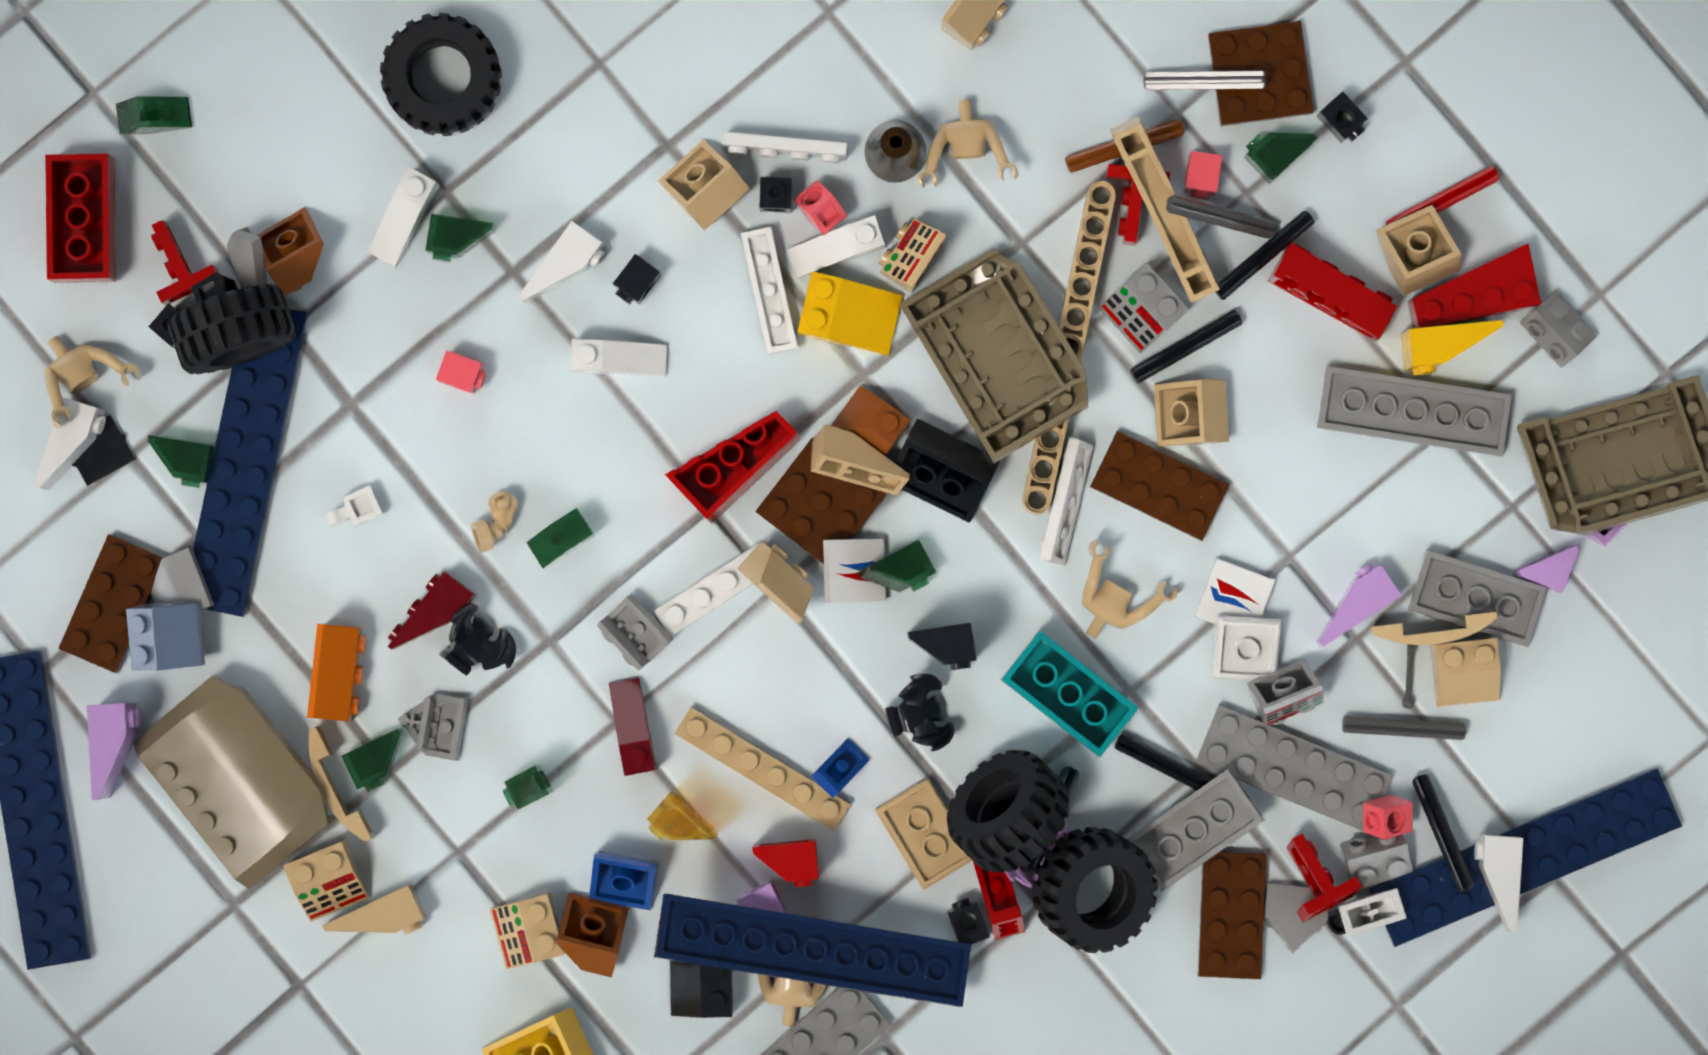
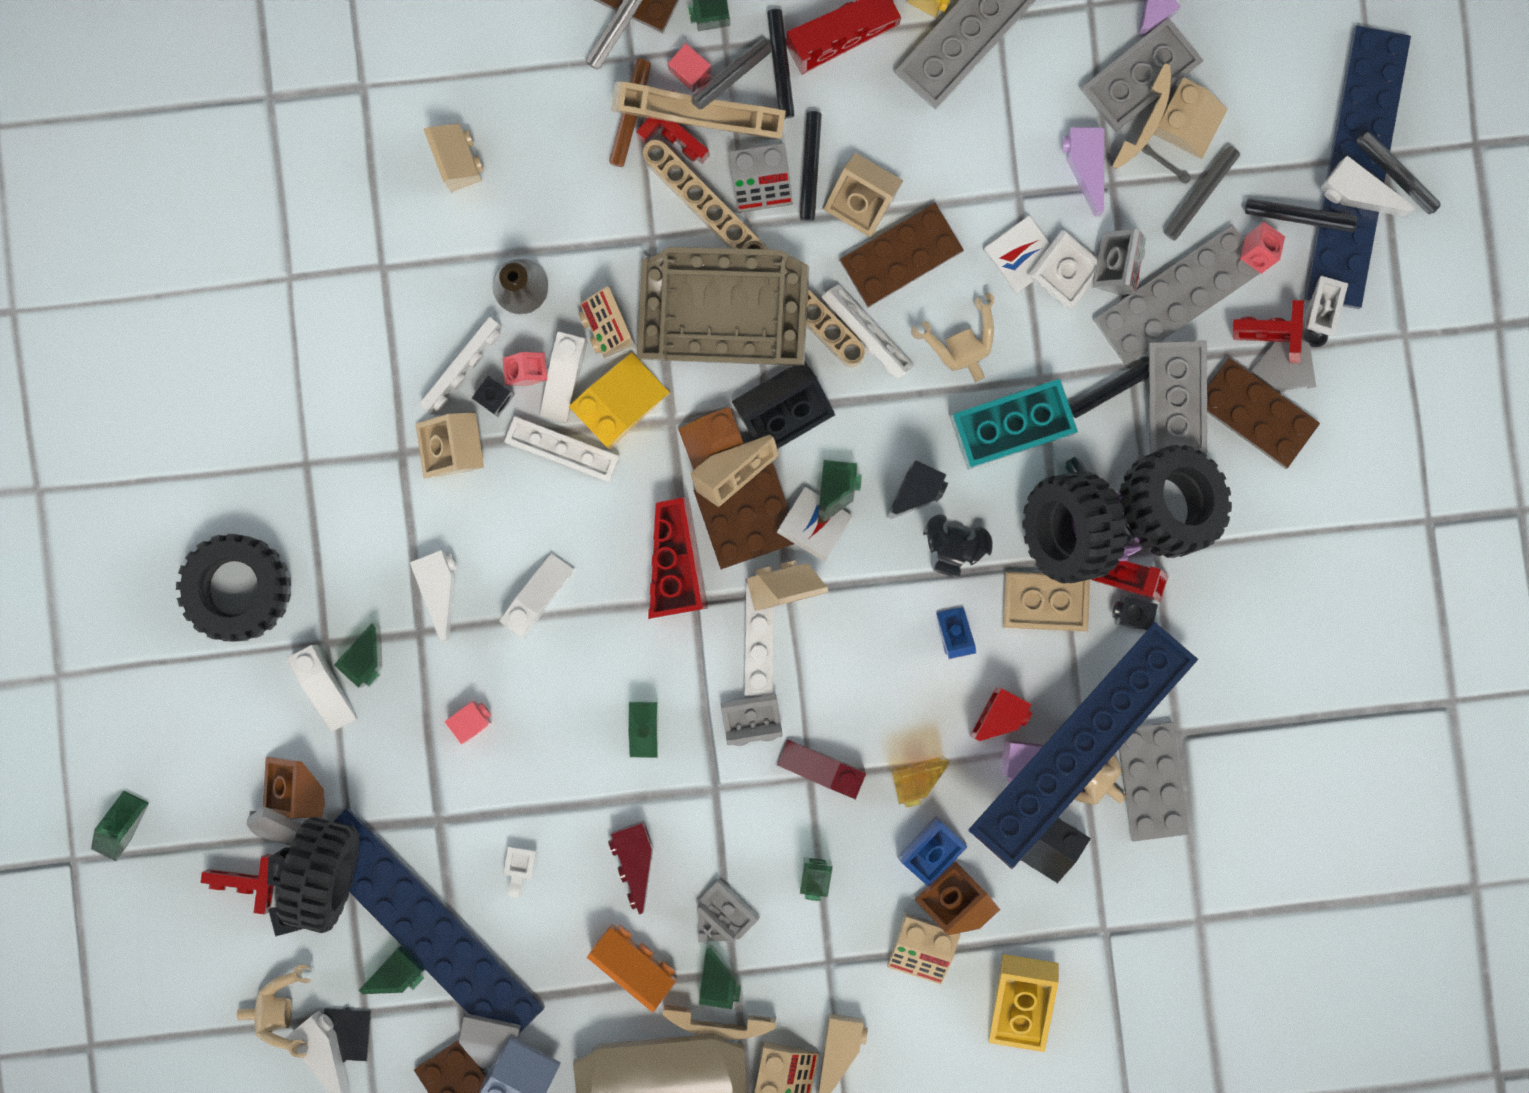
camera: 50 degrees left, 0 degrees up
red brick [45,154,116,283] -> none
black animal [439,603,516,676] -> none
tan arm [471,491,518,553] -> none
black brick [613,254,661,305] -> none
tan plate [674,707,851,831] -> none
tan piece [918,100,1019,188] -> none
light grey bracket [1340,835,1413,889] -> none
none -> black axle [1355,130,1441,214]

